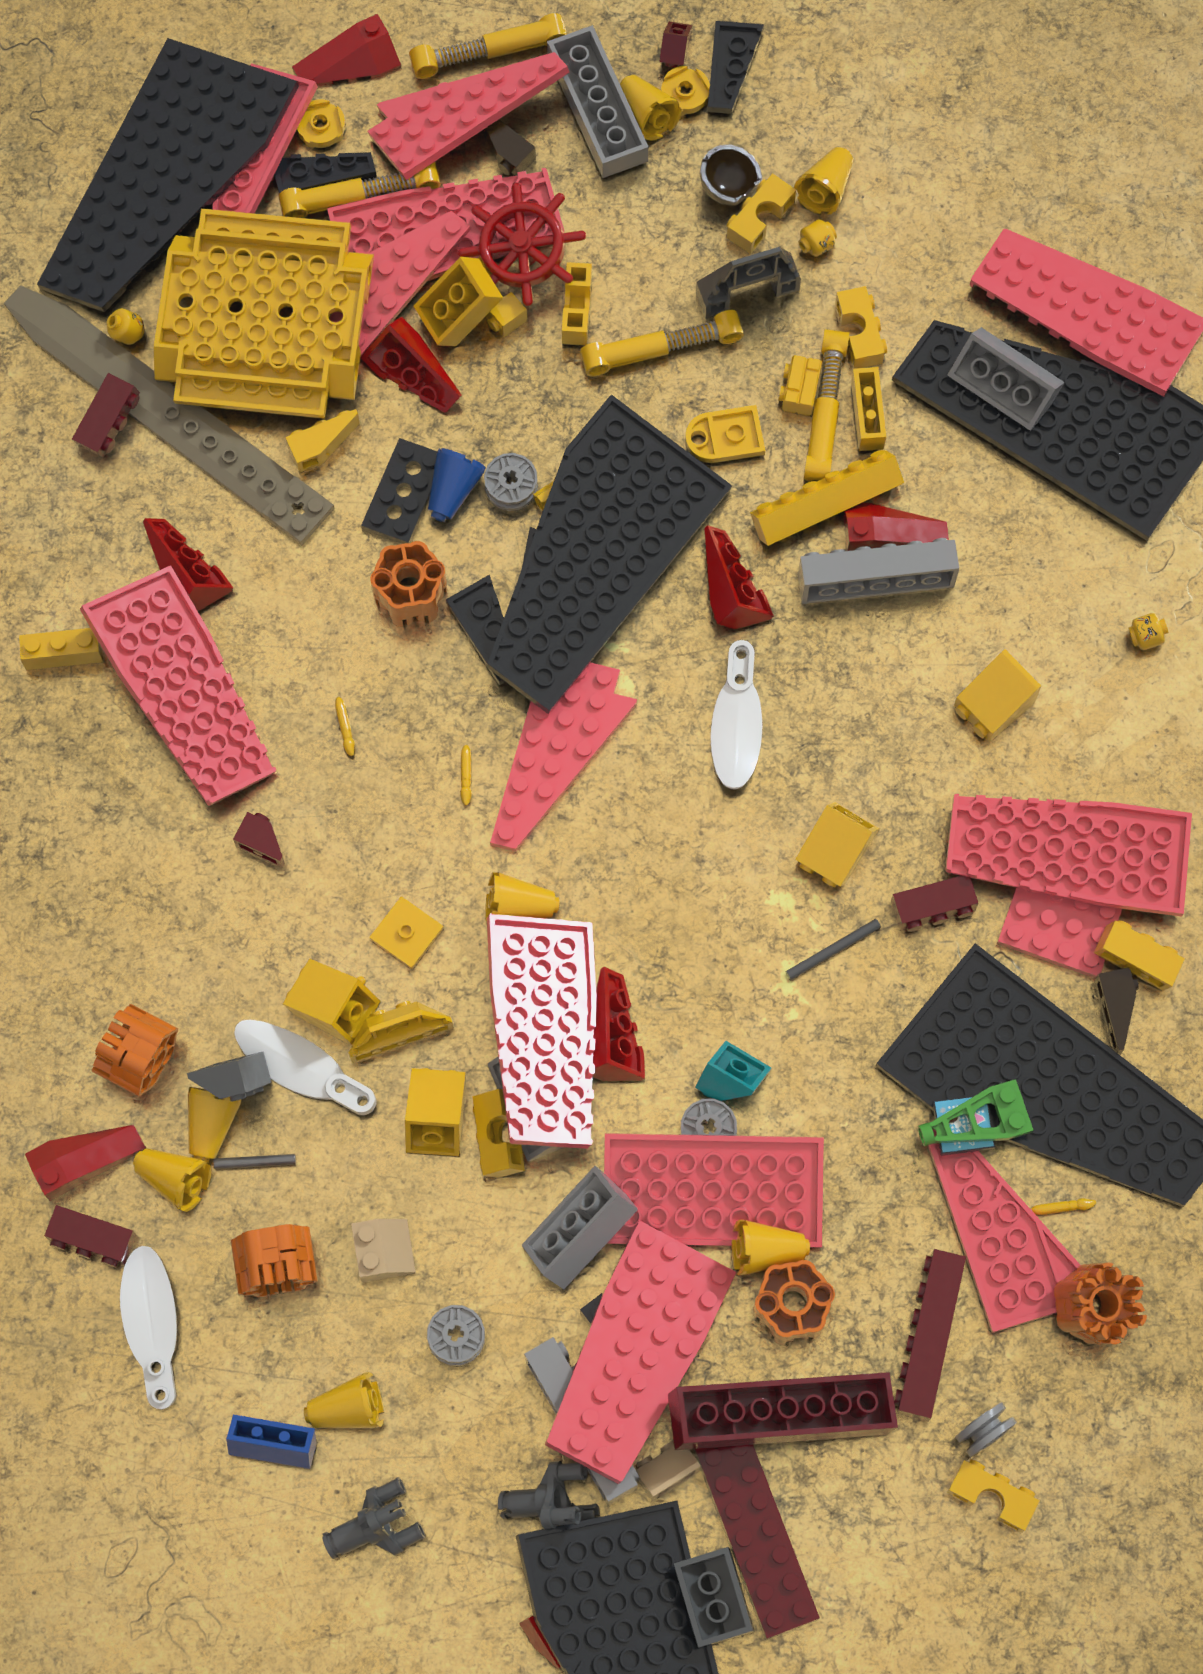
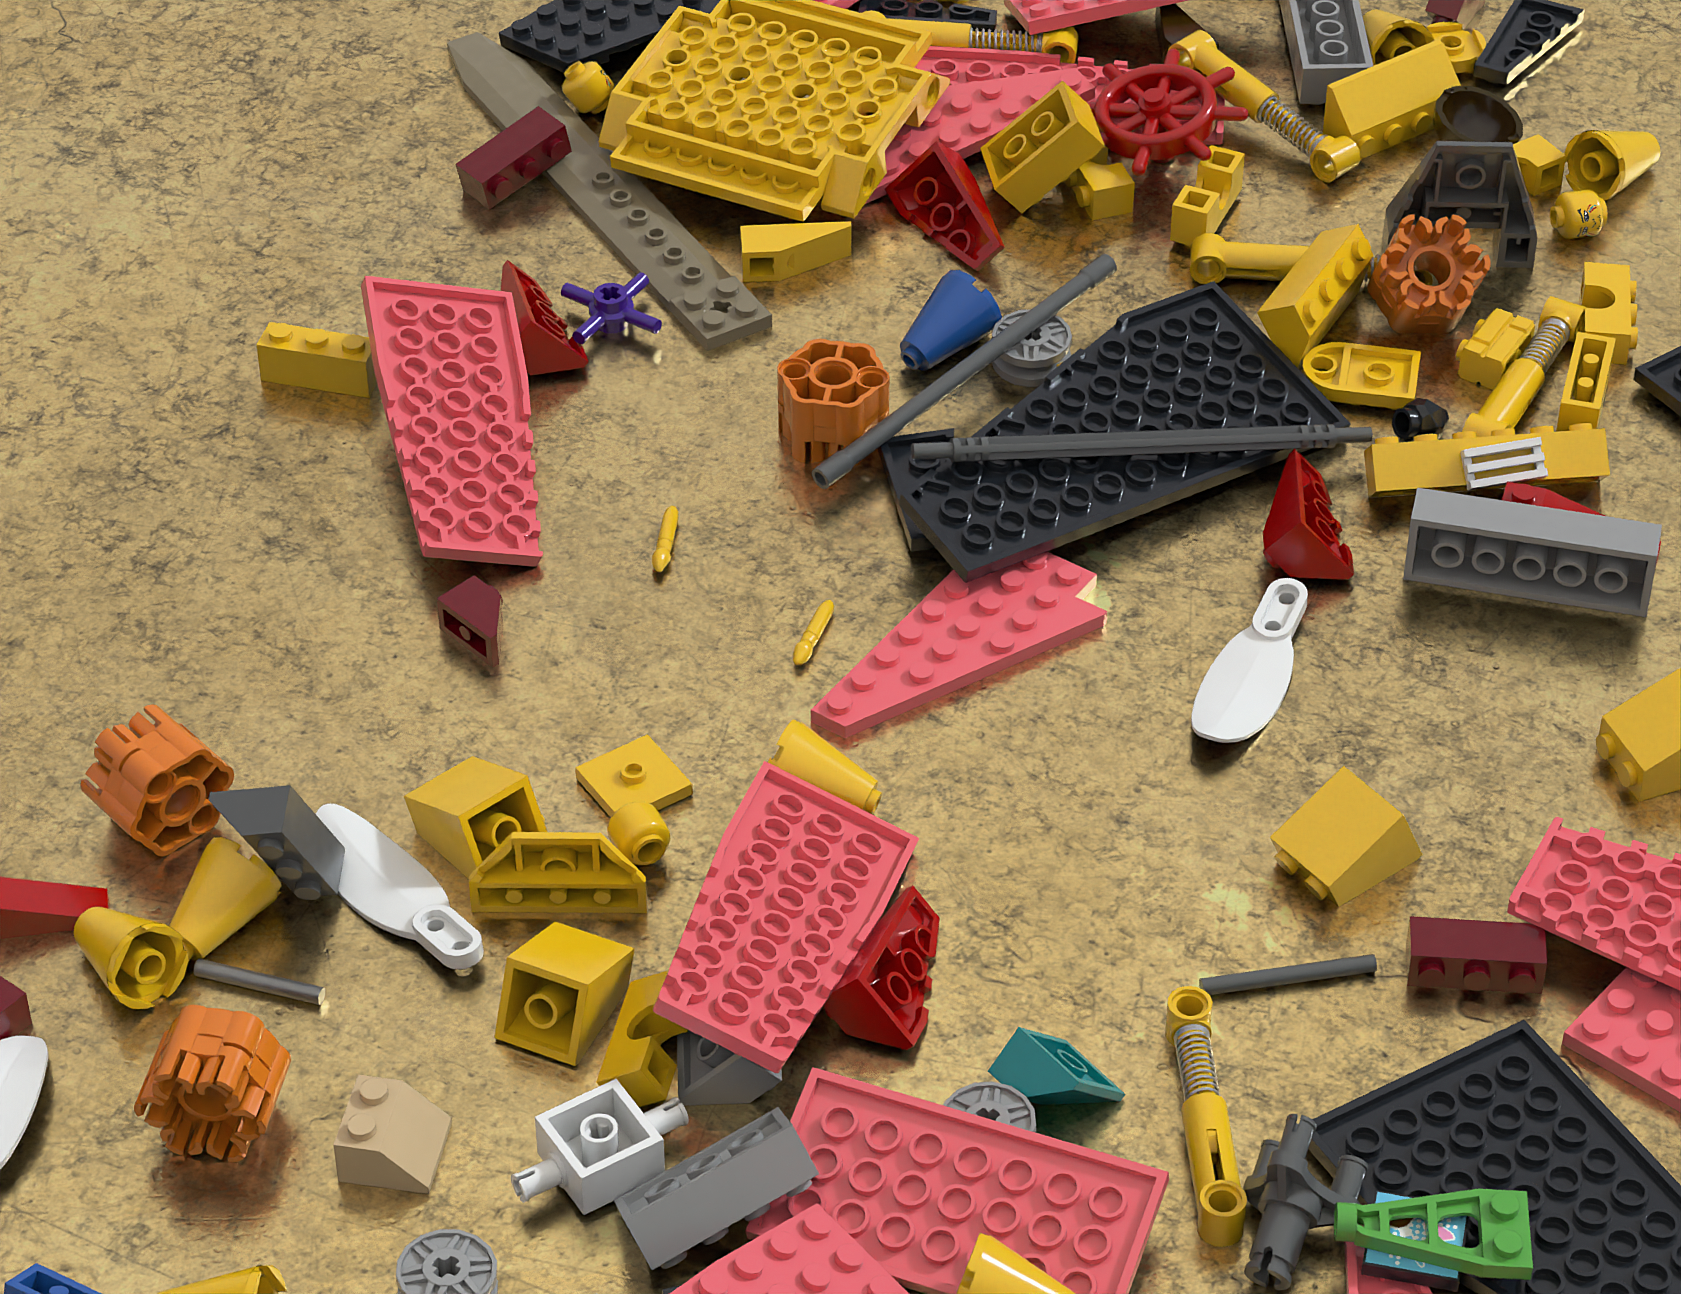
camera: 20 degrees right, 30 degrees down
black plate [361,438,438,544] -> none
none -> white brick [511,1079,689,1215]
none -> dark purple bar [561,272,662,344]
none -> yellow head [607,801,671,865]
none -> dark grey piece [812,254,1117,489]
none -> dark grey axle [911,424,1373,462]
none -> yellow piece [1165,986,1247,1247]
none -> yellow piece [1168,30,1361,182]
none -> dark grey wheel [1243,1114,1369,1290]
none -> yellow slope [1257,224,1374,369]
none -> yellow slope [1323,39,1461,160]
none -> orange piece [1367,214,1491,334]
none -> black rock [1392,398,1449,442]
none -> white tile [1460,437,1548,491]

